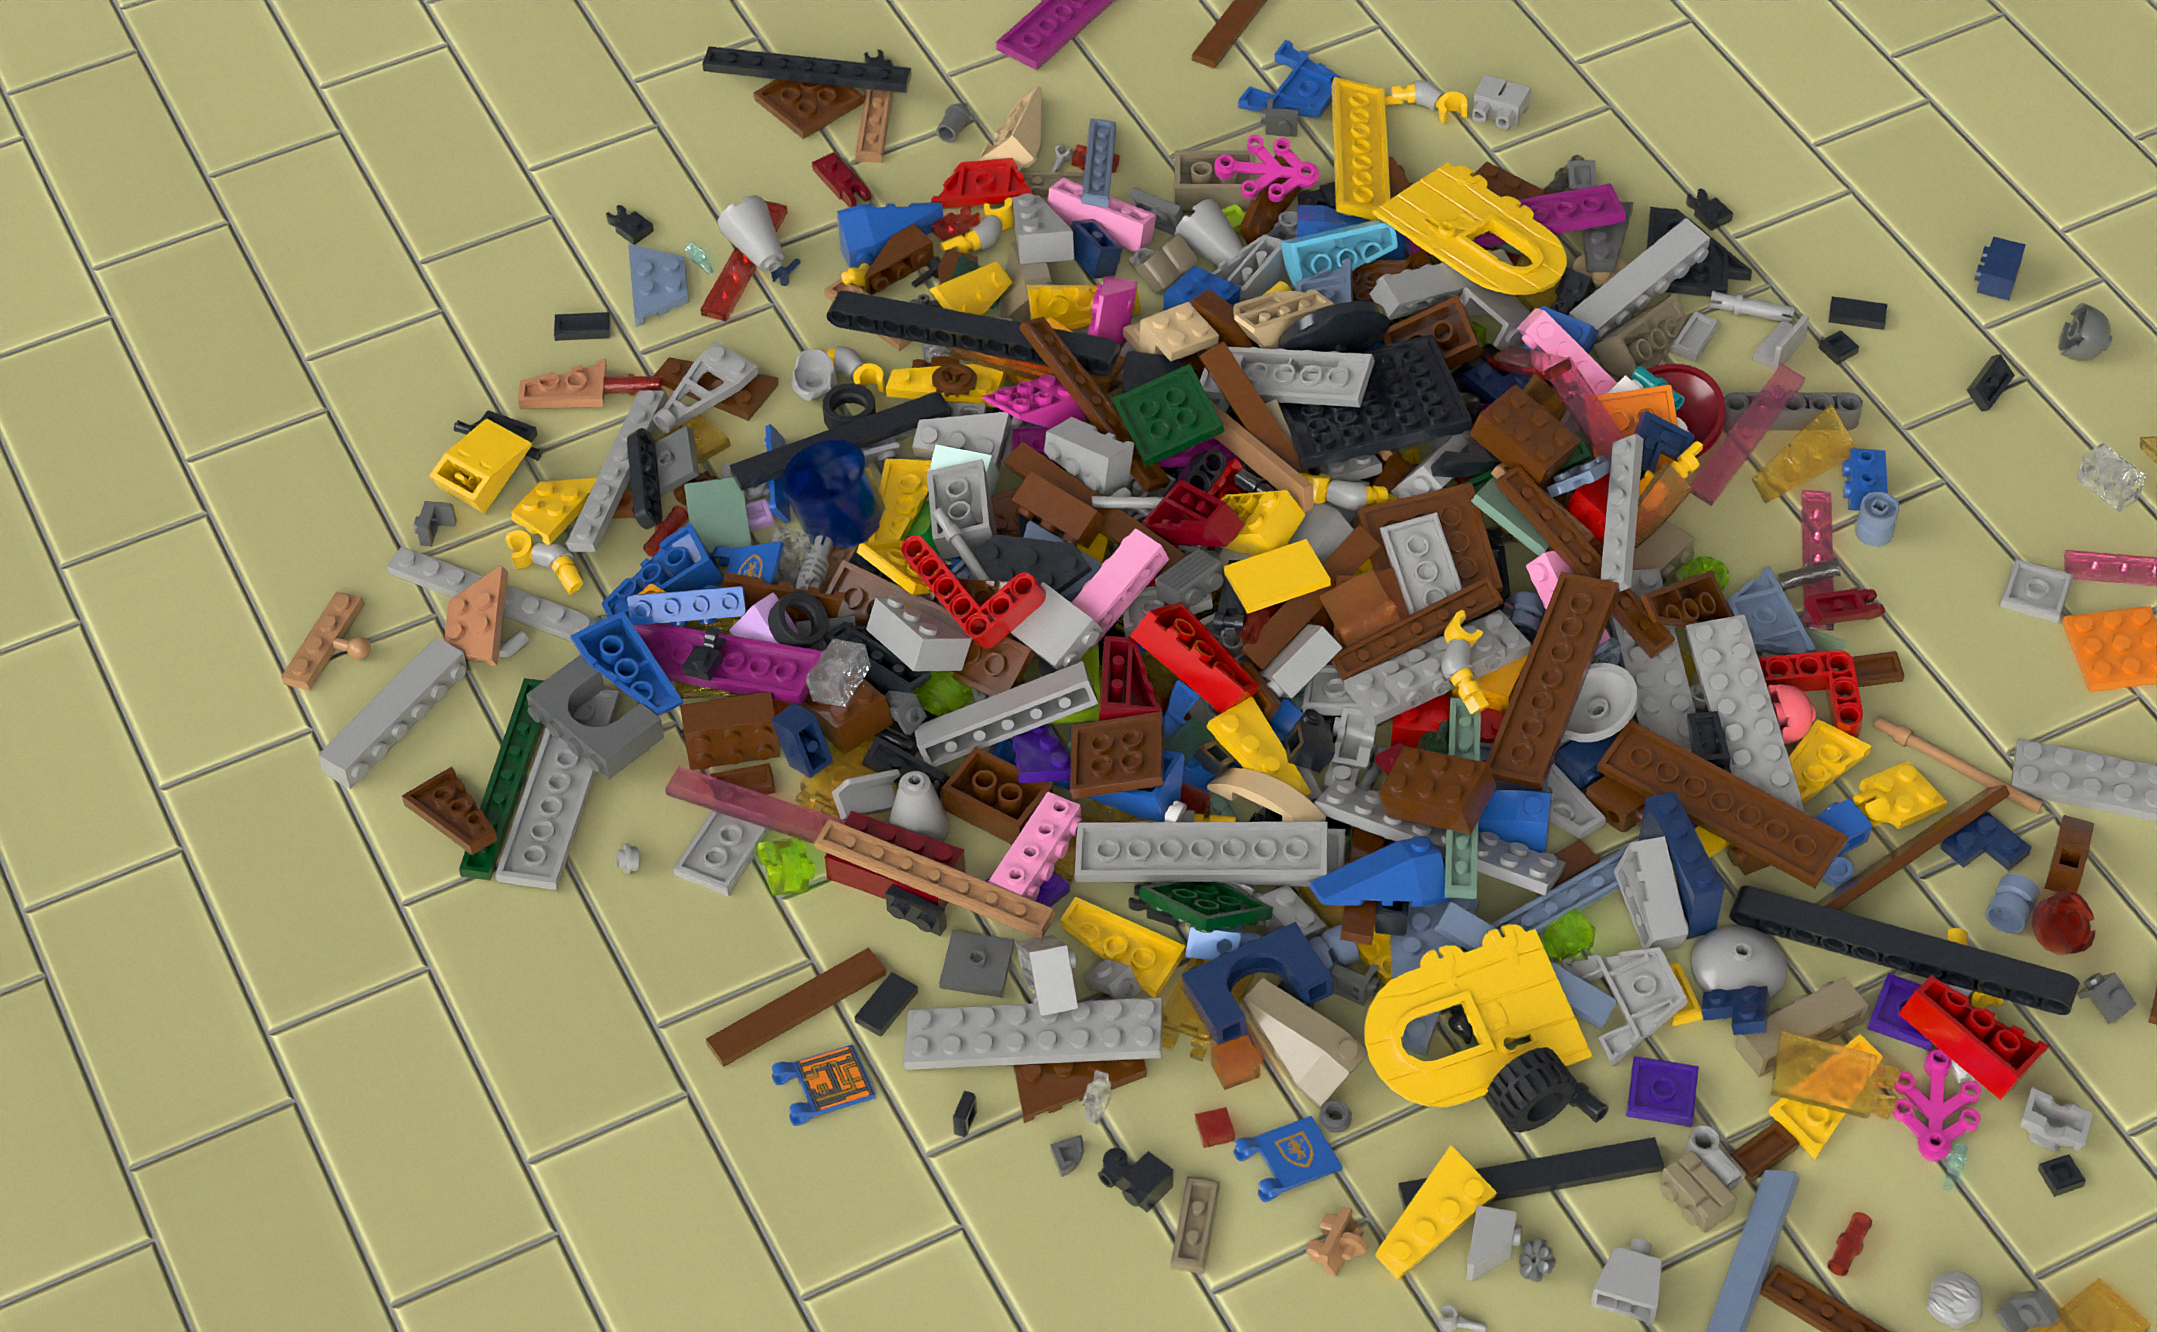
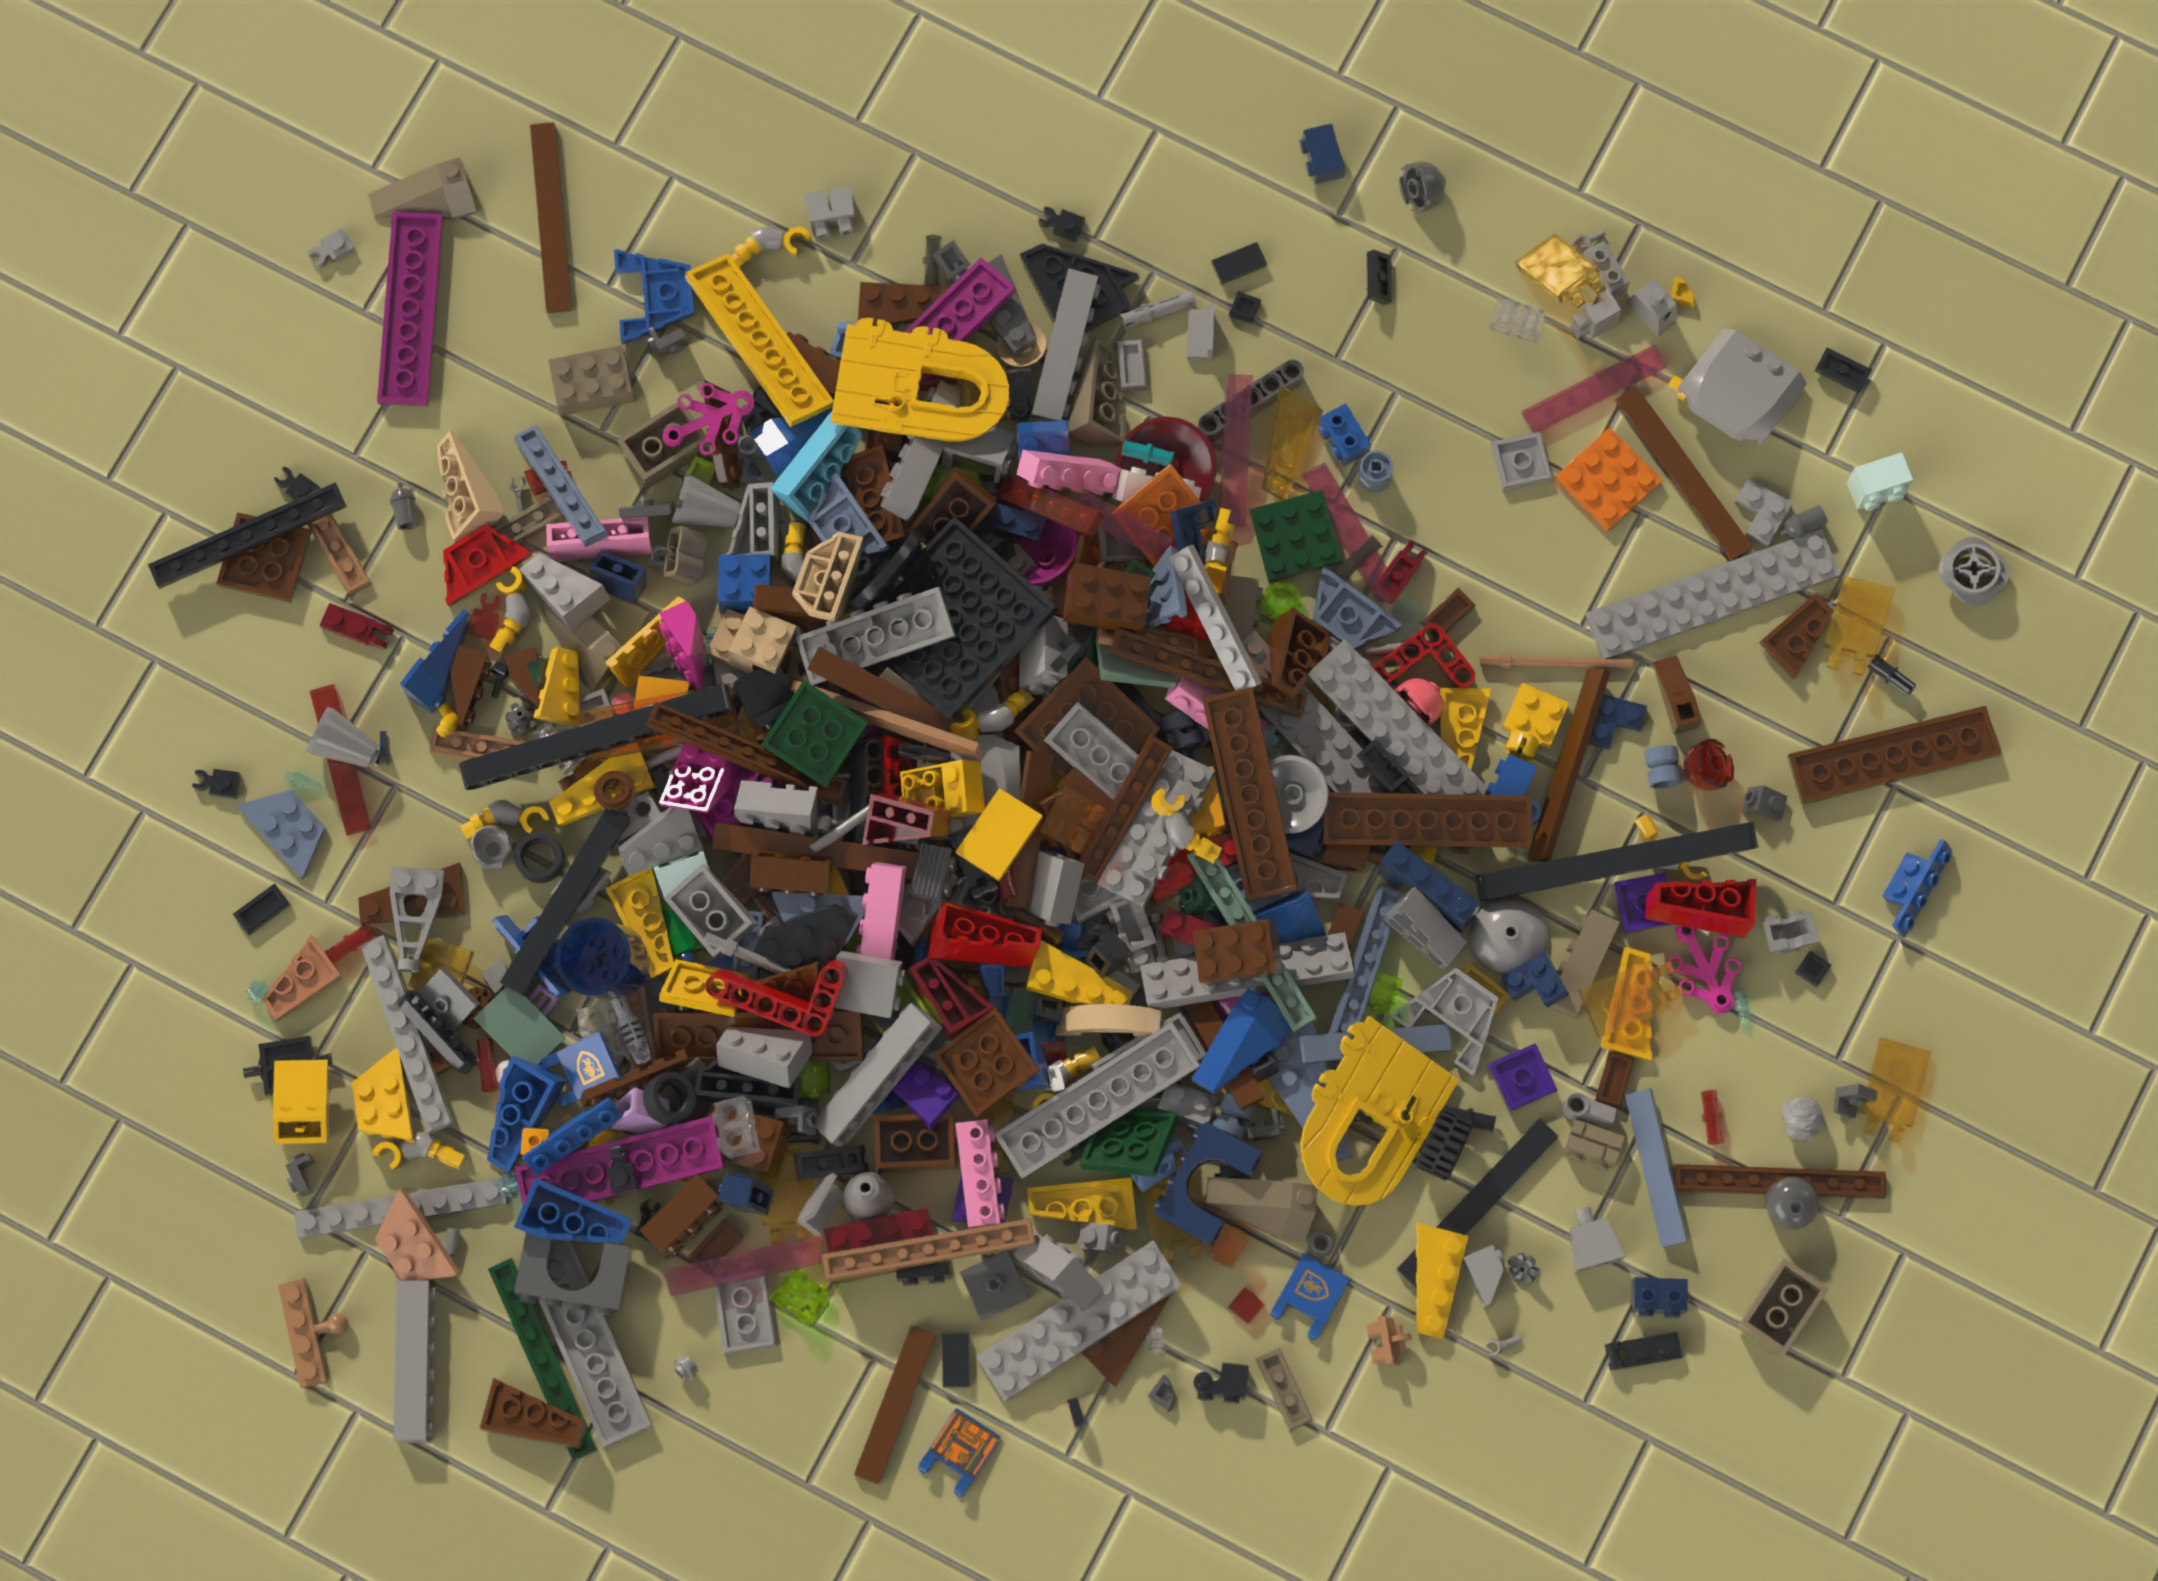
camera: 35 degrees left, 25 degrees up
none -> clear light blue plate [246,979,269,1003]
none -> dark tan brick [548,345,635,416]
none -> dark green plate [1249,490,1342,583]

